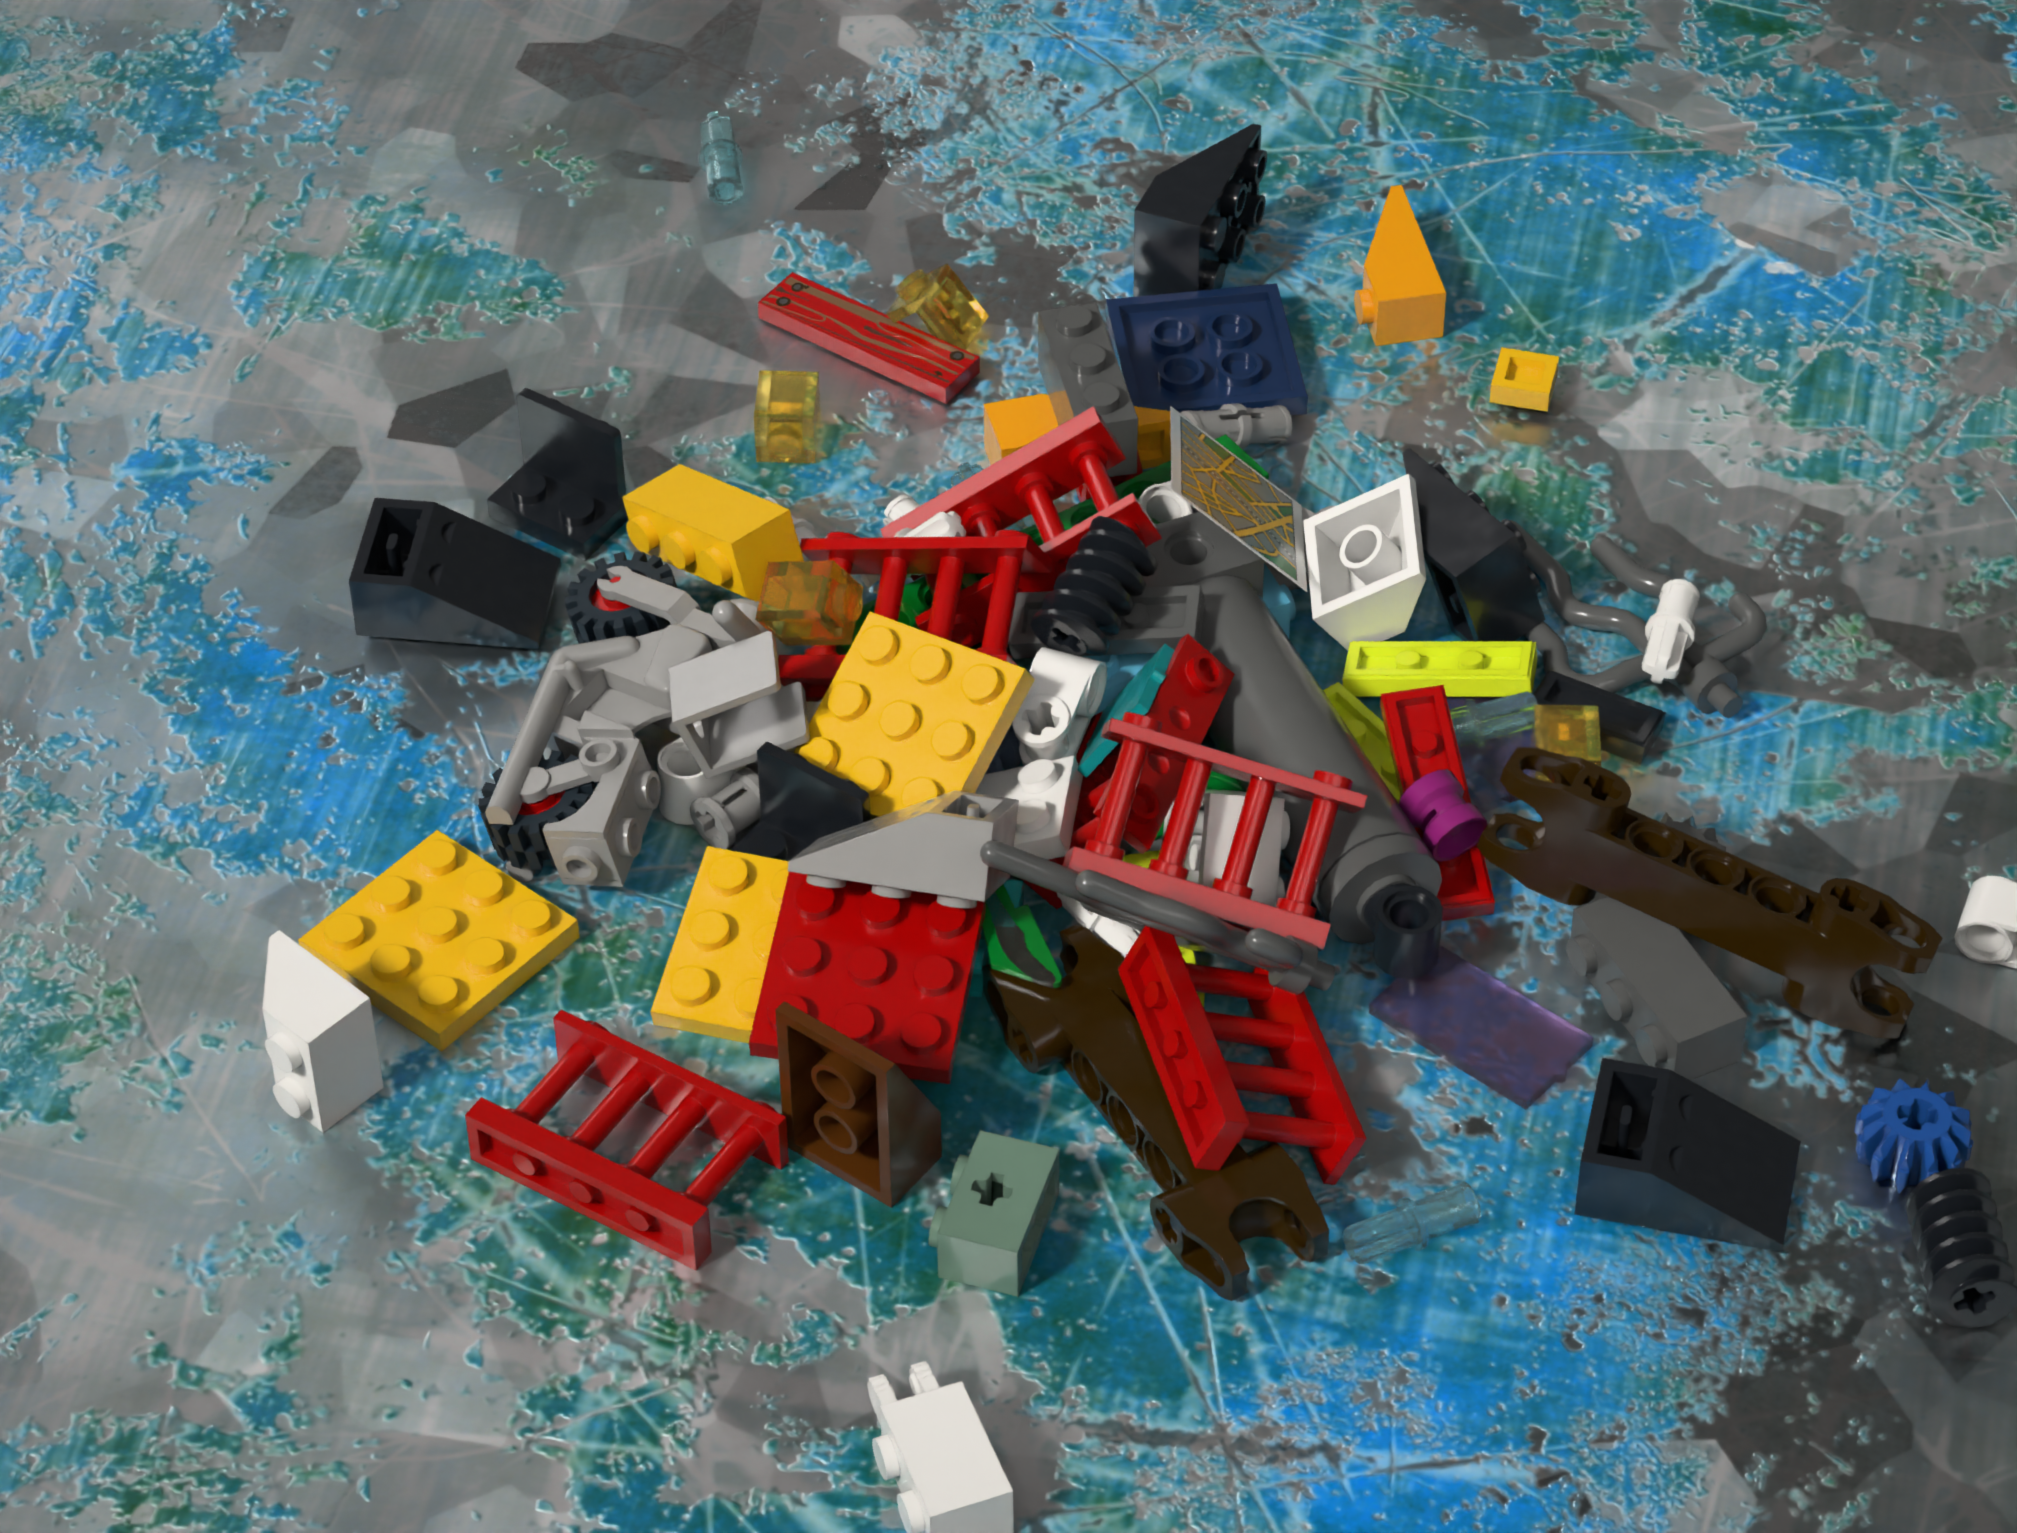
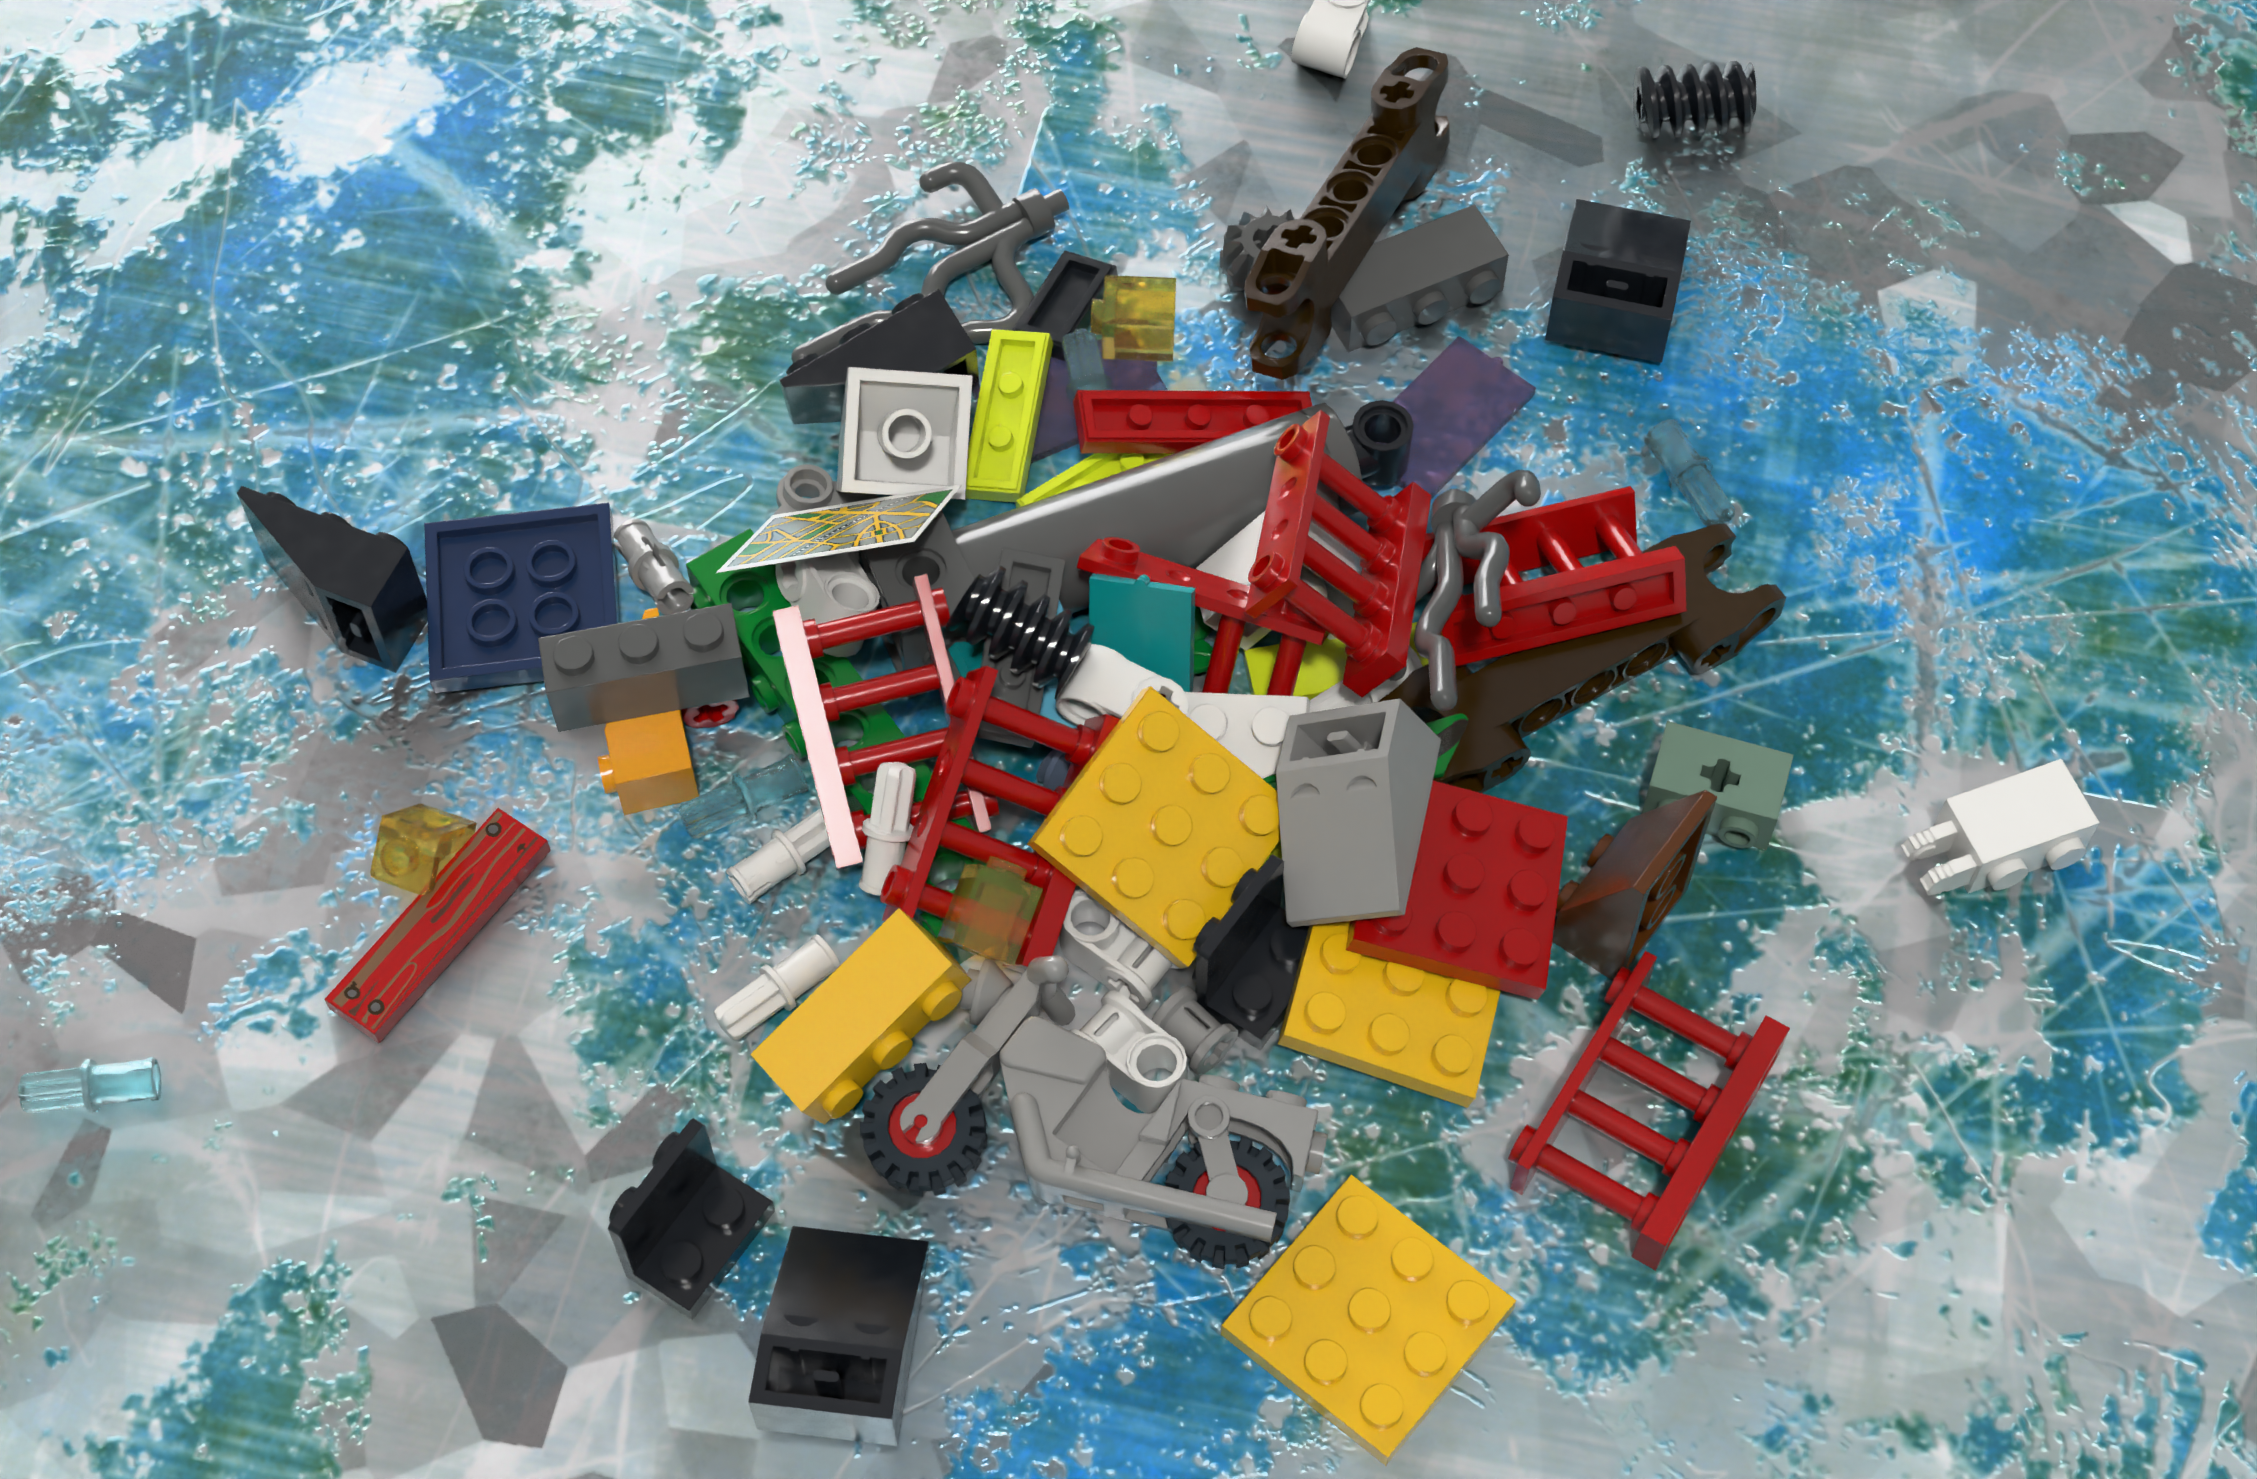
camera: 90 degrees left, 15 degrees up
white slope [262,930,384,1133] -> none
light grey piece [668,631,810,779] -> none
clear yellow brick [754,370,821,463] -> none
light orange slope [1354,185,1446,346] -> none
magenta wheel [1399,769,1488,862] -> none
yellow plate [1489,347,1559,412] -> none
white axle [1642,579,1700,684] -> none
blue gear [1854,1078,1973,1194] -> none

